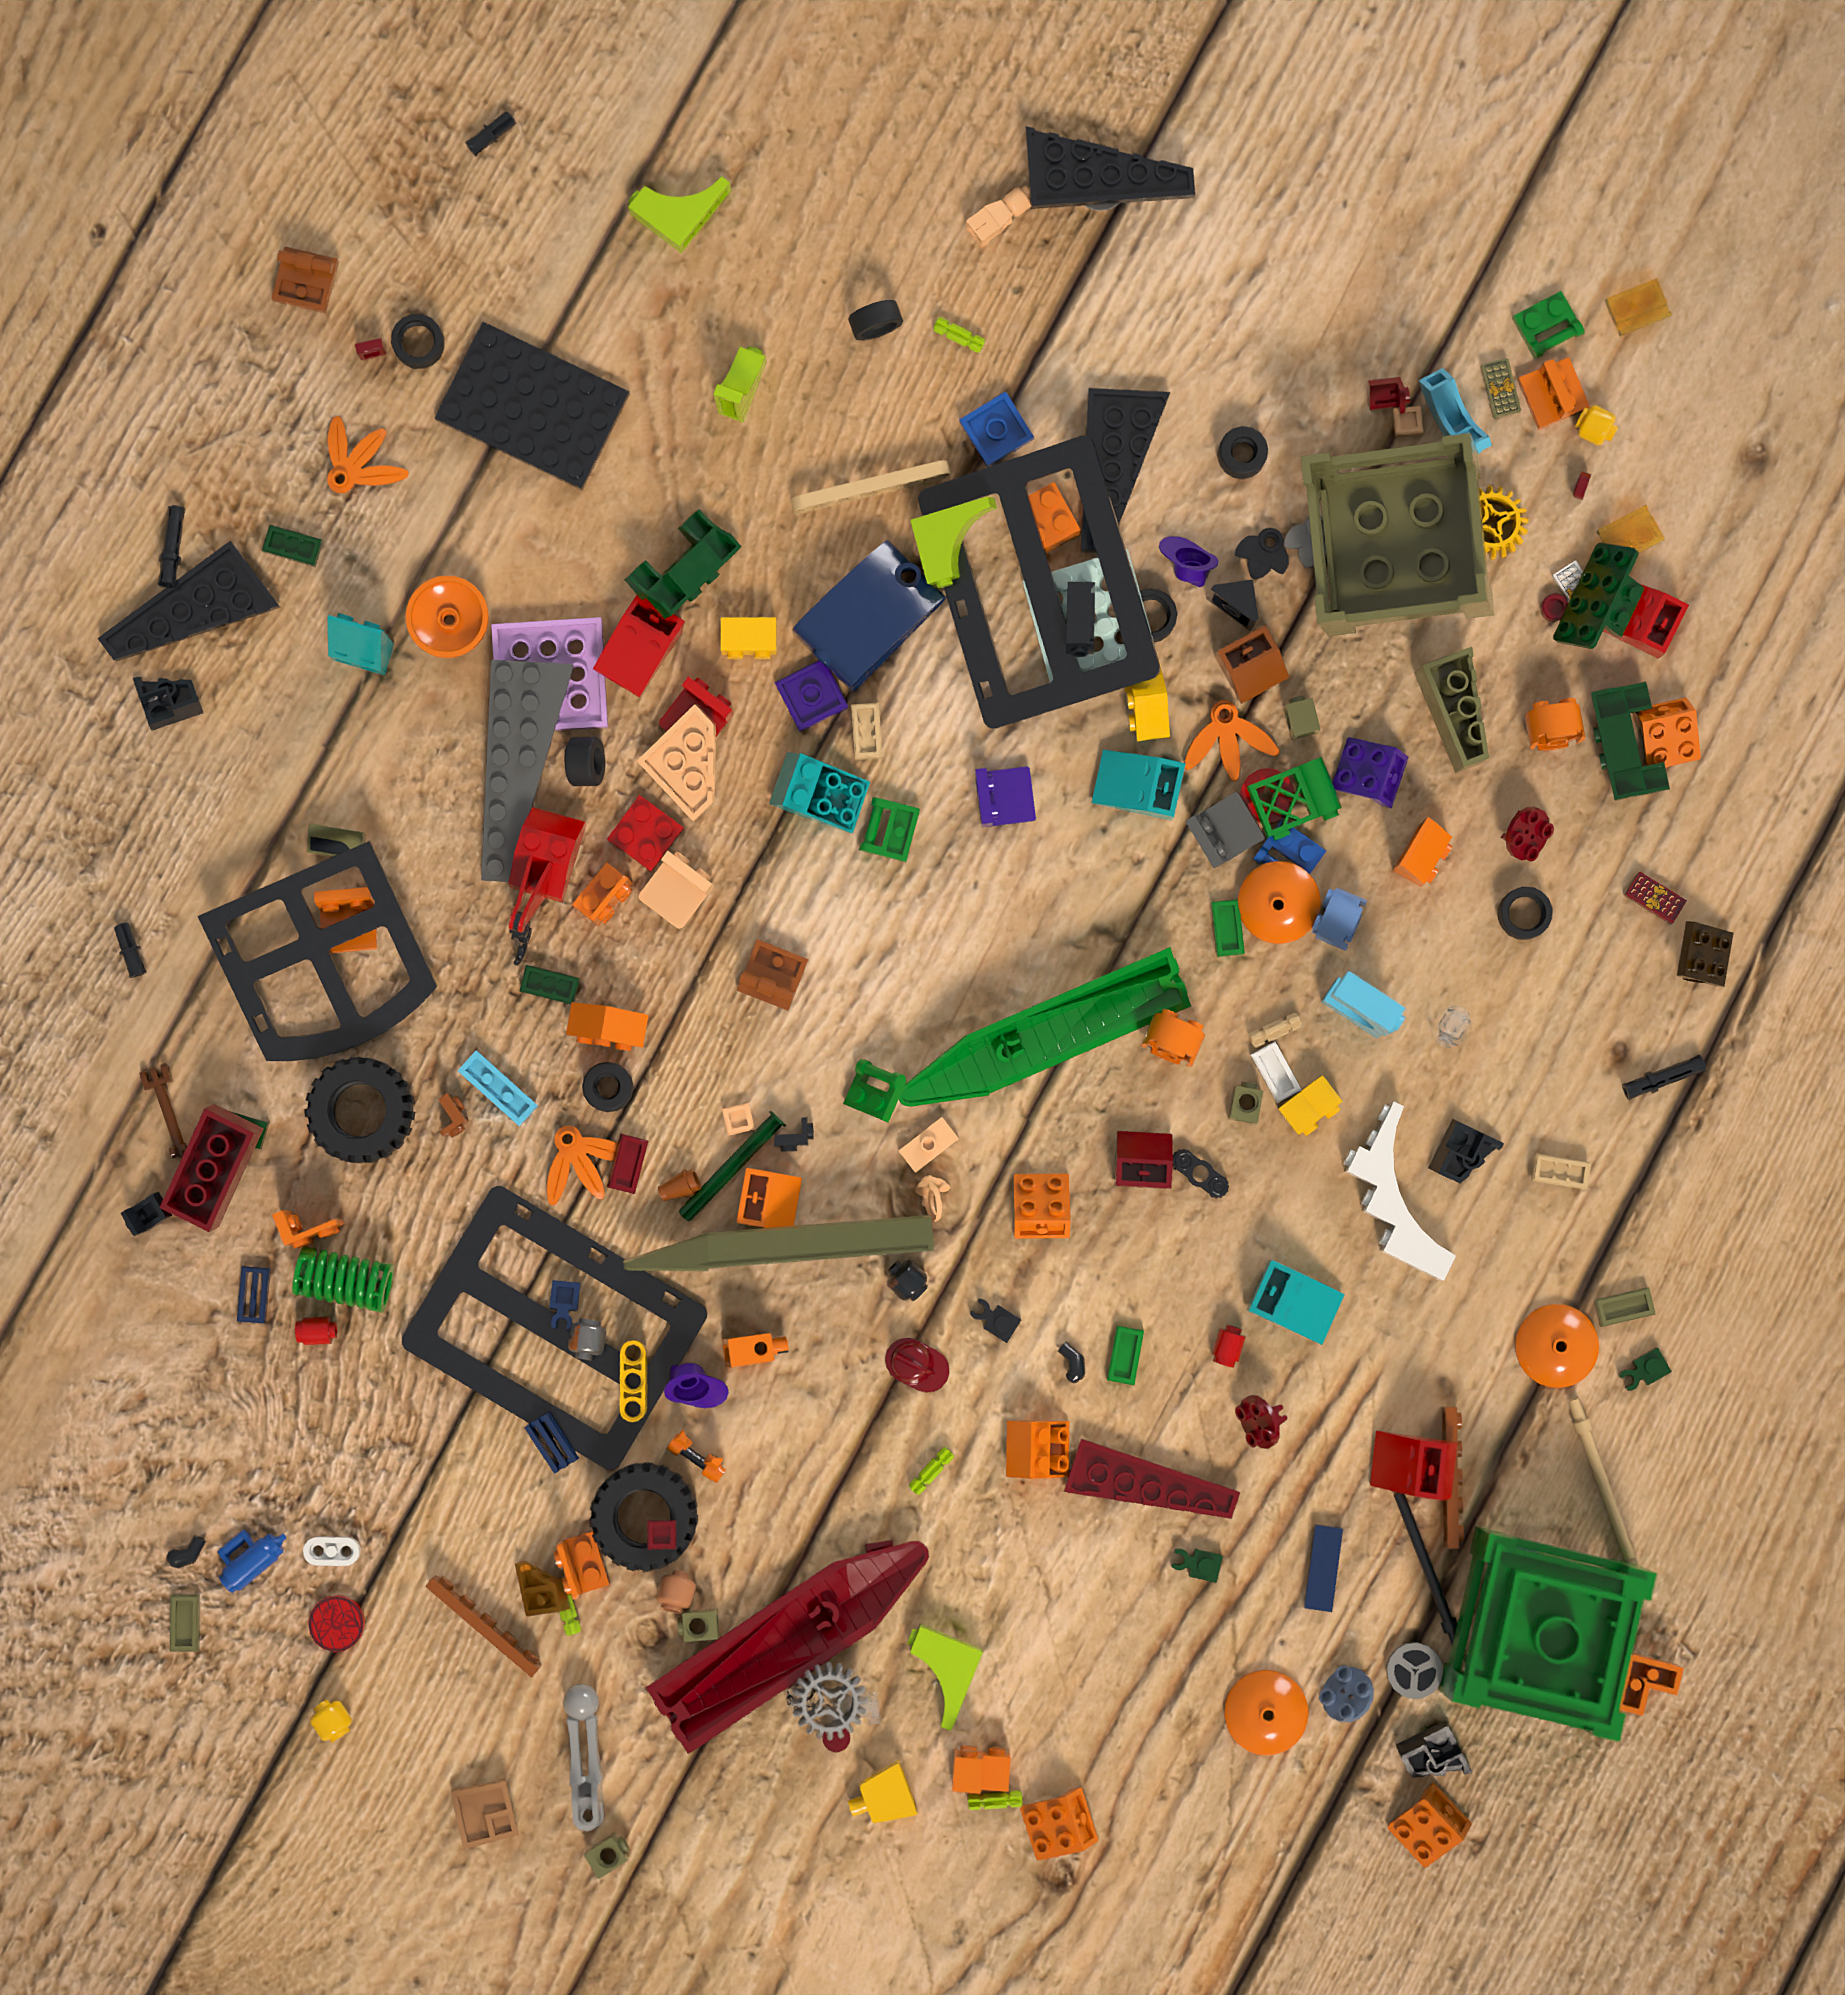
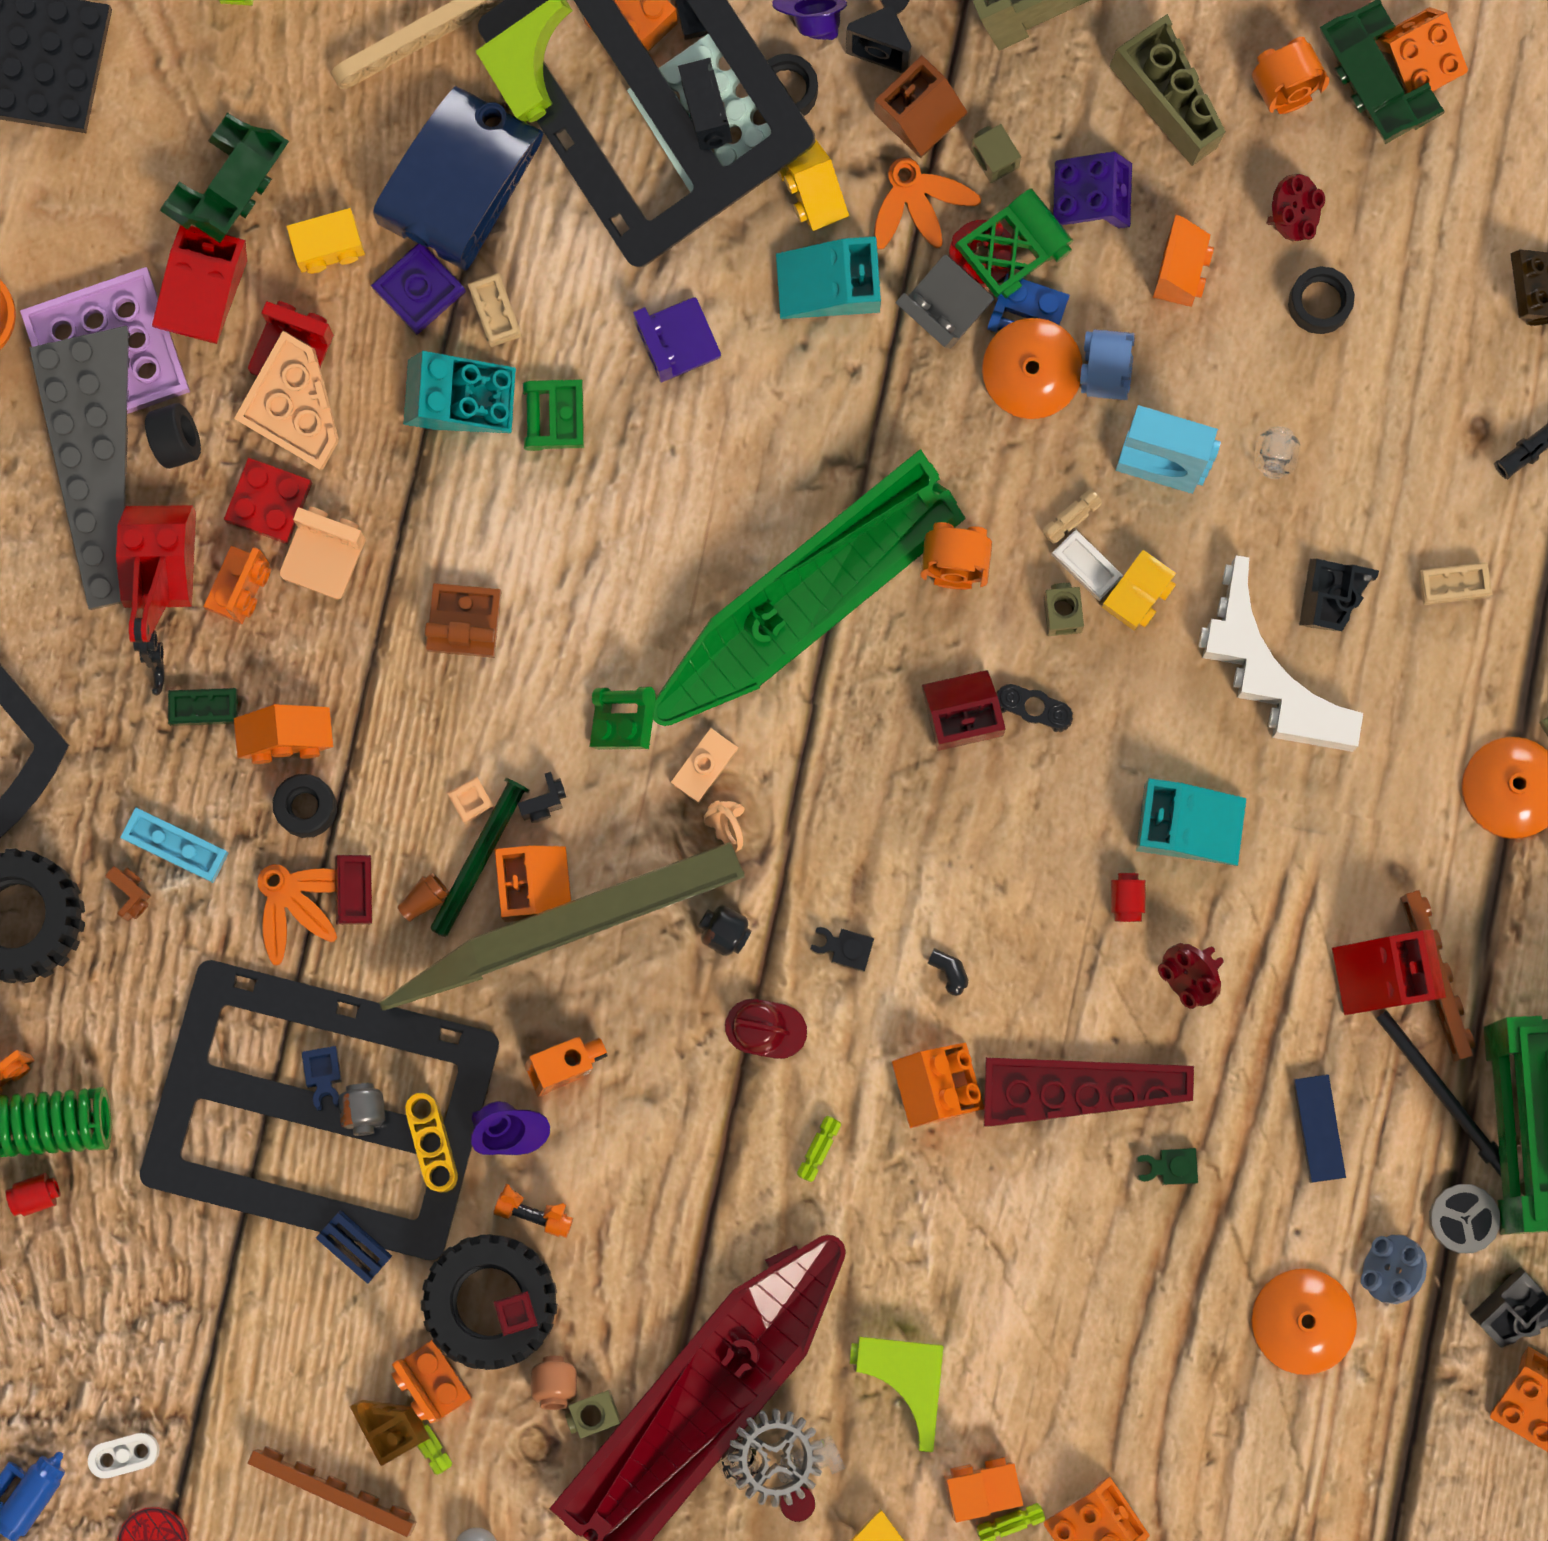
camera: 15 degrees left, 5 degrees down
orange bracket [1014,1173,1071,1239] -> none
green tile [1107,1325,1144,1386] -> none
green tile [1211,899,1245,957] -> none
dark red tile [1624,872,1687,924] -> none

